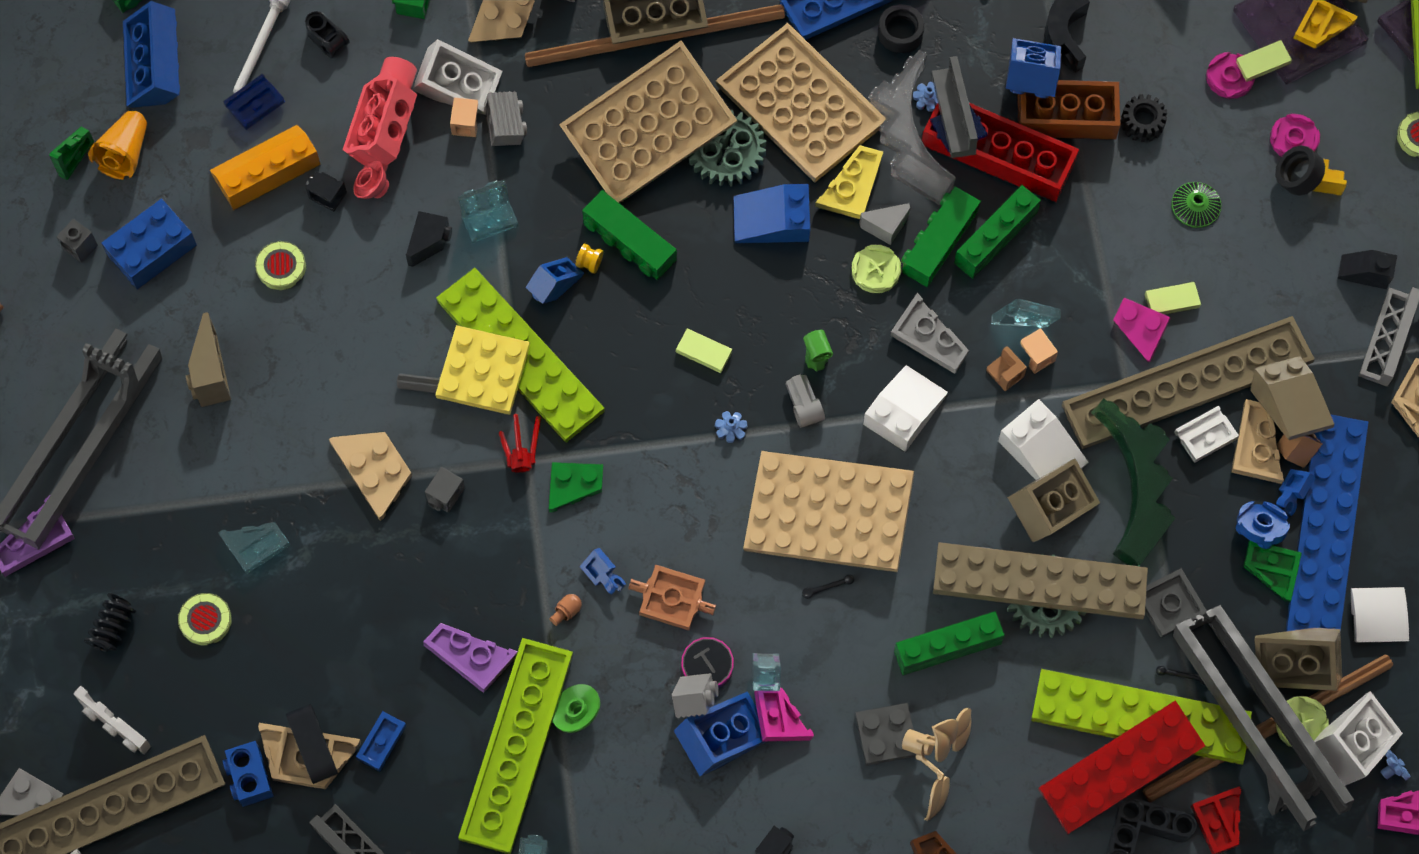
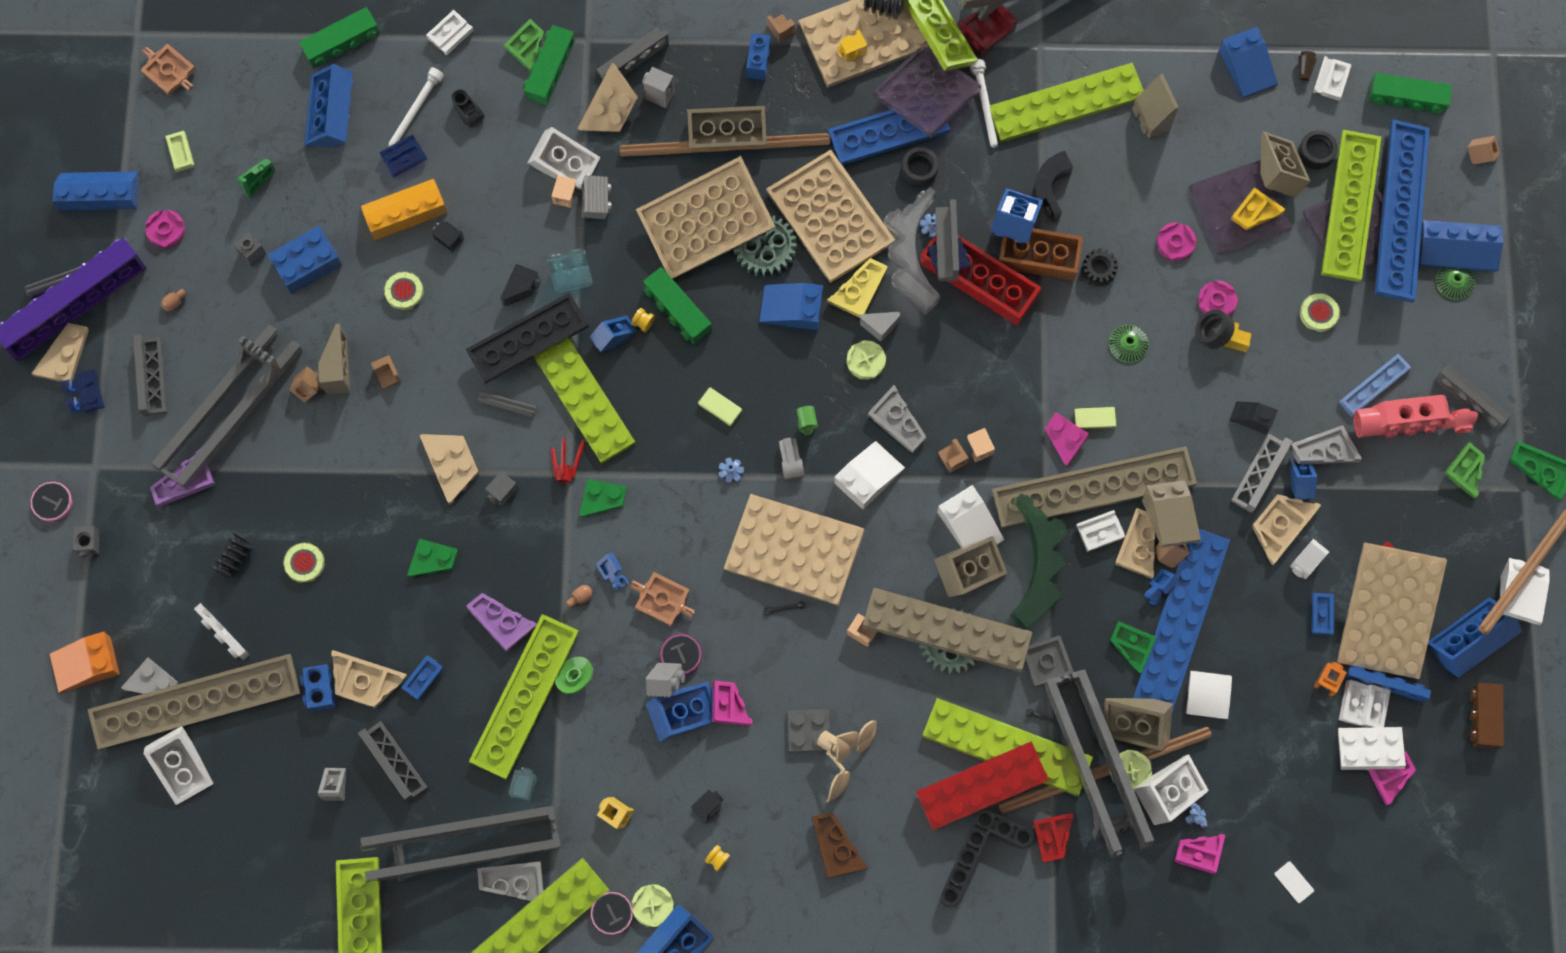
camera: 10 degrees right, 5 degrees up
light orange cone [88,111,147,180] -> none
clear light blue wing [218,522,290,574] -> none
black beam [286,704,338,784] -> none
coral brick [343,57,417,199] -> none
light yellow plate [435,325,530,415] -> none
clear light blue brick [751,653,781,691] -> none
green brick [894,611,1005,675] -> none
green brick [901,186,981,287] -> none
green brick [954,185,1041,279] -> none
clear light blue wing [992,299,1061,328] -> none
blue plate [1235,501,1290,549] -> none
yellowish green tile [1236,40,1292,82] -> none
none -> medium nougat panel [289,366,320,403]
none -> medium nougat panel [371,355,401,389]
none -> green wing [407,539,459,578]
none -> black plate [465,292,589,384]
none -> light nougat panel [847,613,877,647]

